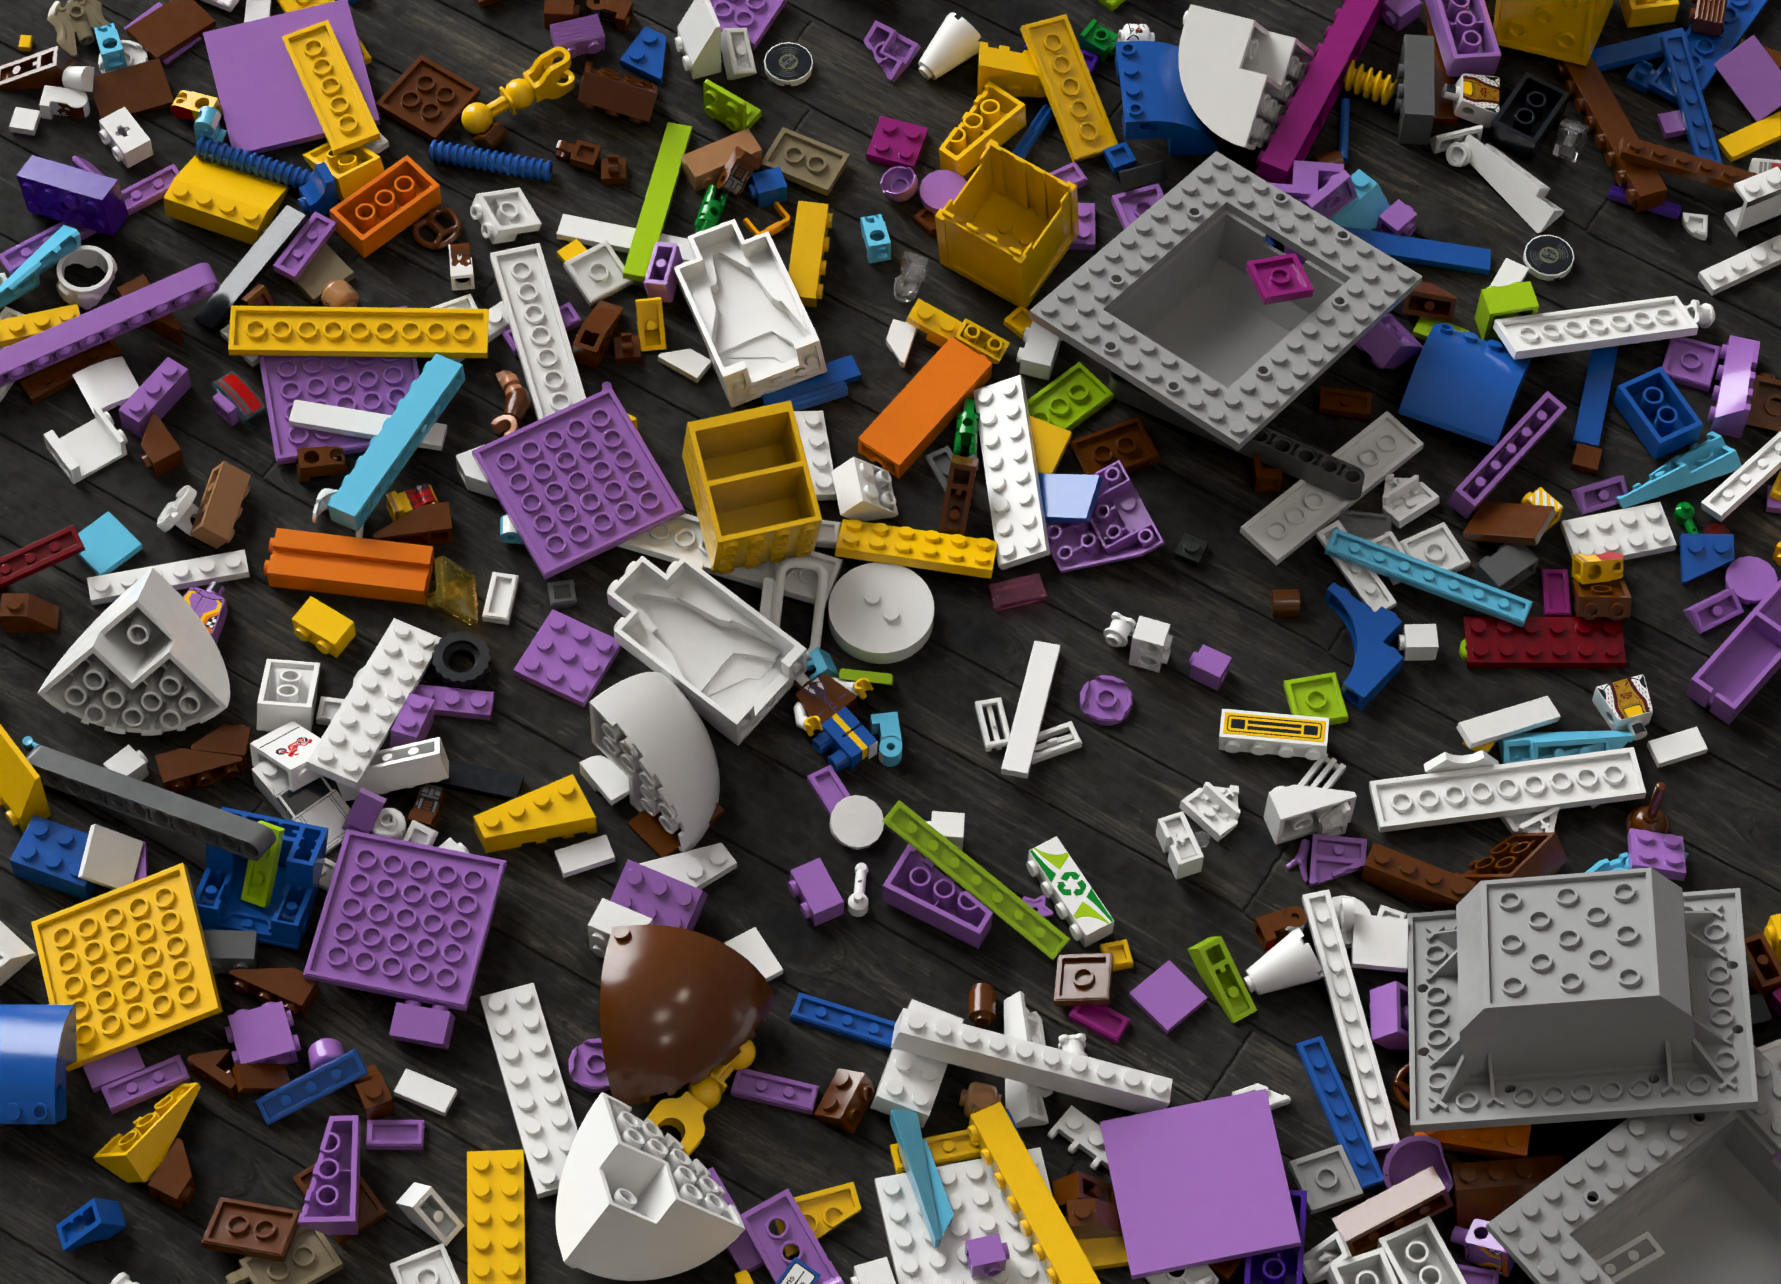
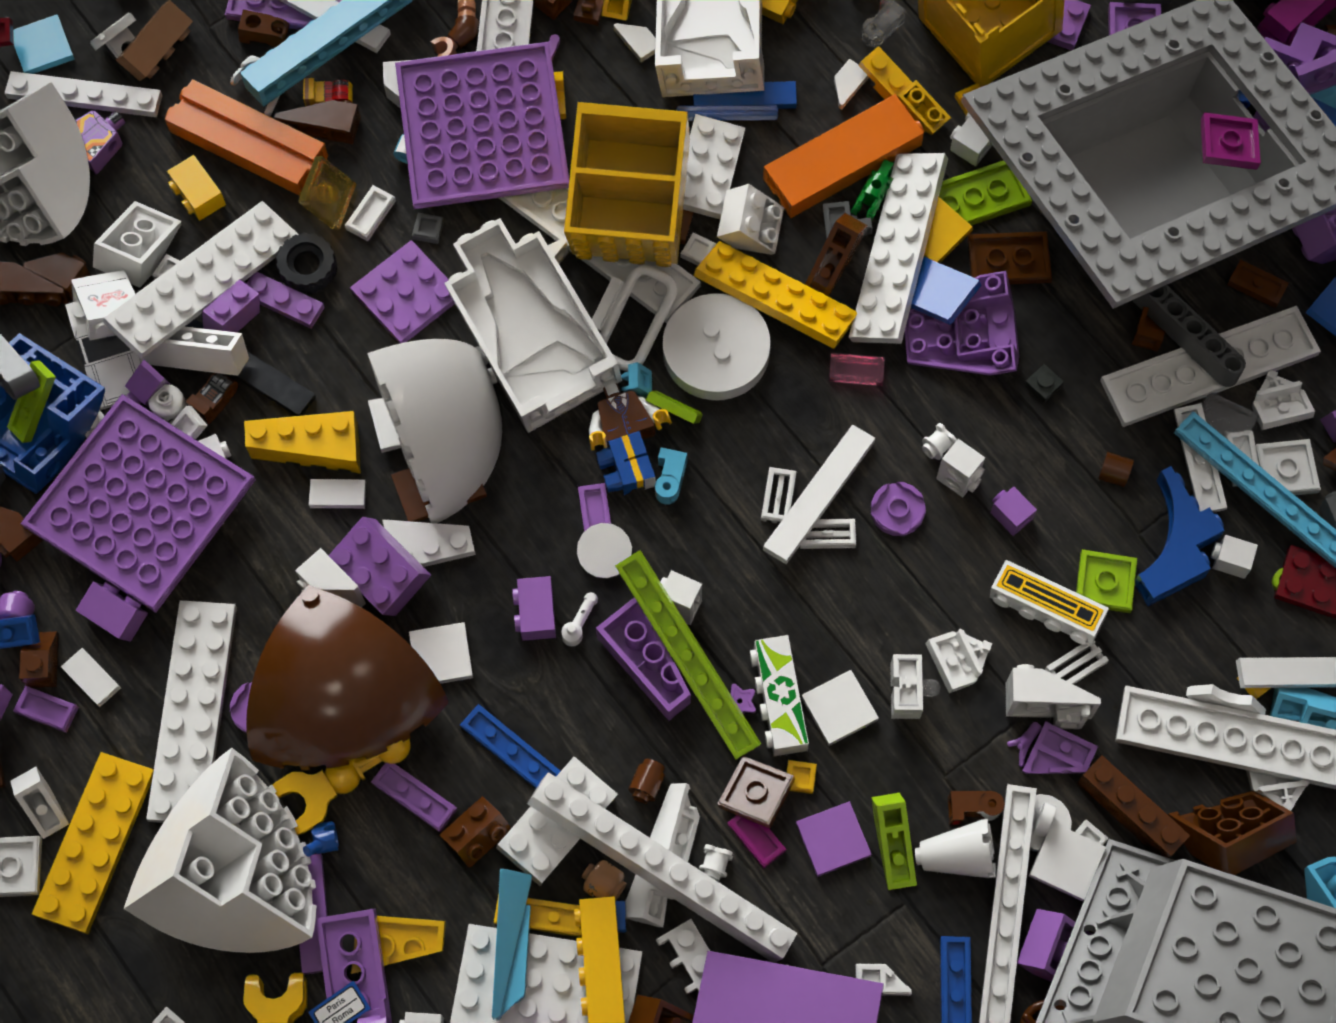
camera: 25 degrees right, 10 degrees up
none -> blue piece [303,821,339,857]
none -> white tile [801,670,879,746]

